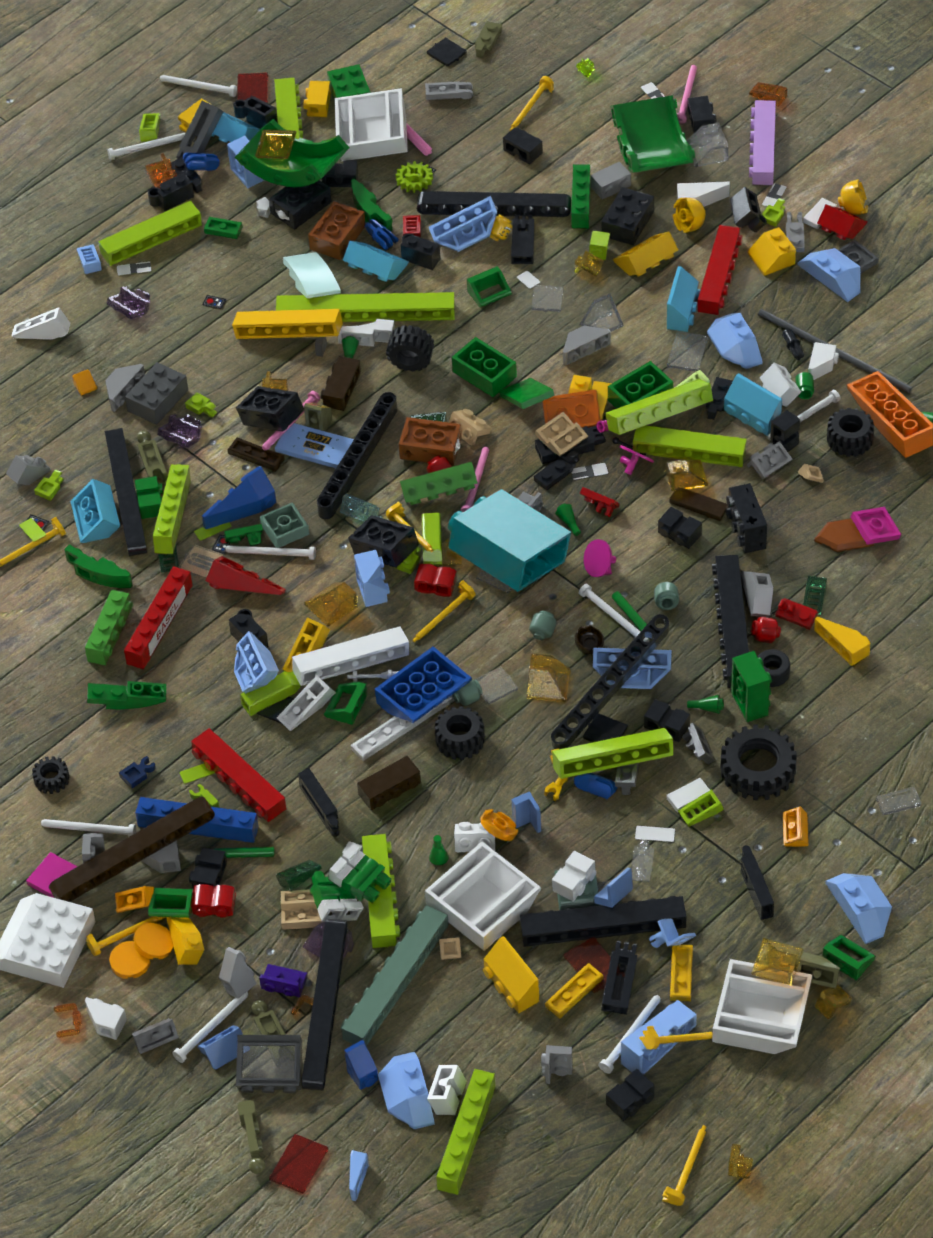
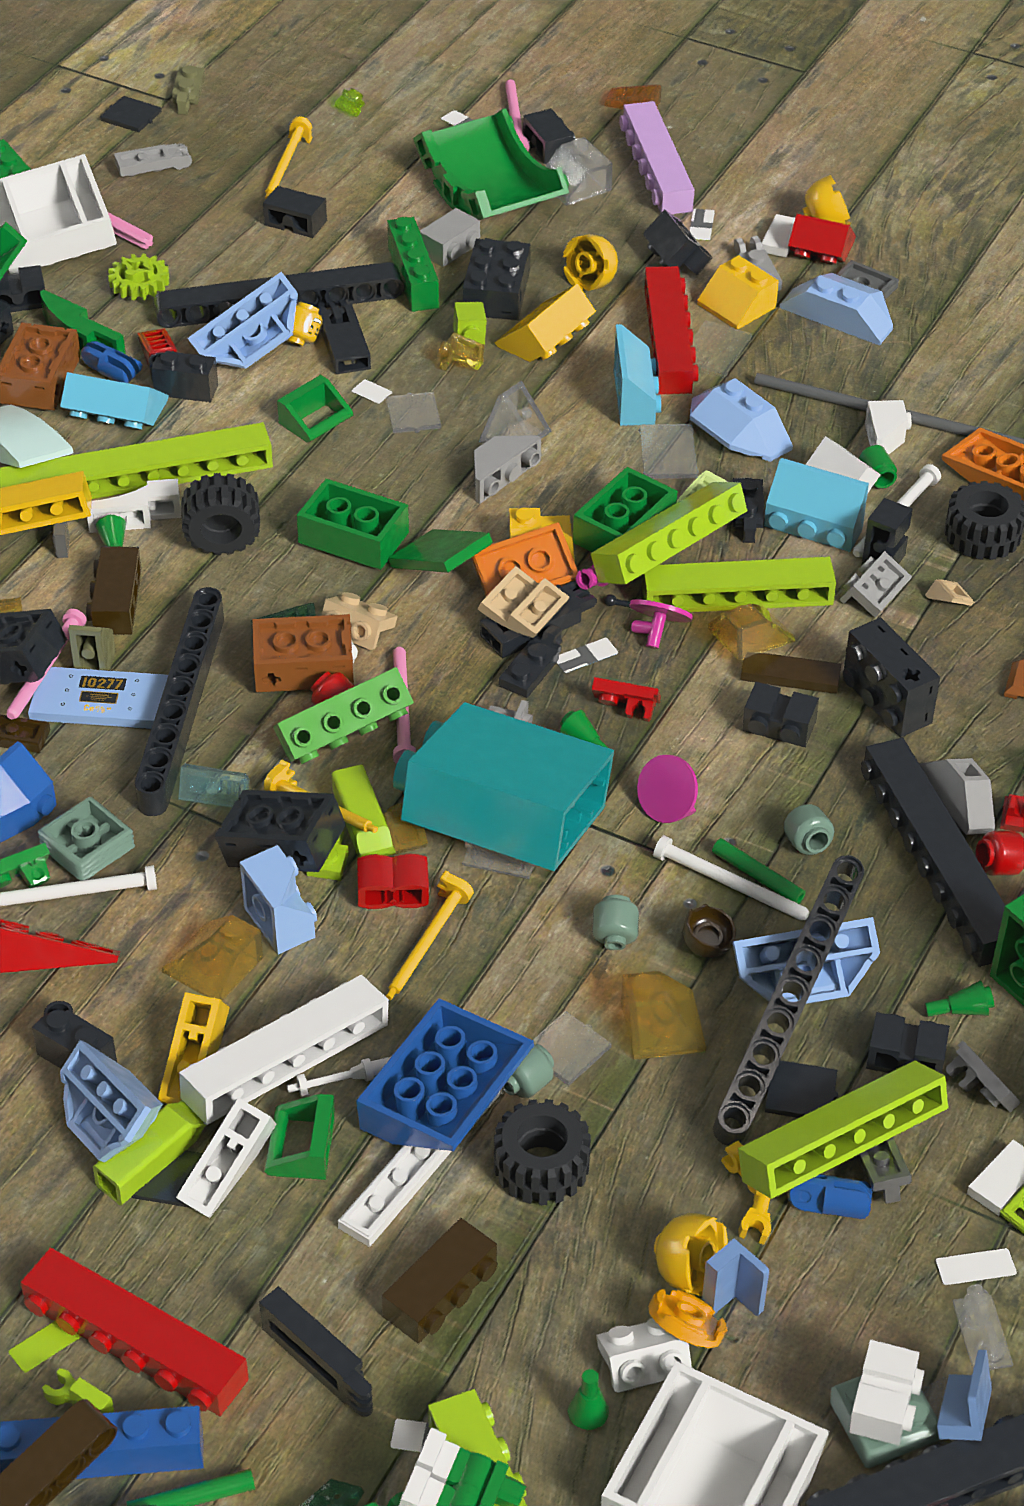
camera: 20 degrees left, 5 degrees down
white slope [677,182,730,207] -> none
lime plate [762,198,785,227] -> none
black axle [782,329,804,360] -> none
none -> yellow cylinder [654,1213,728,1296]

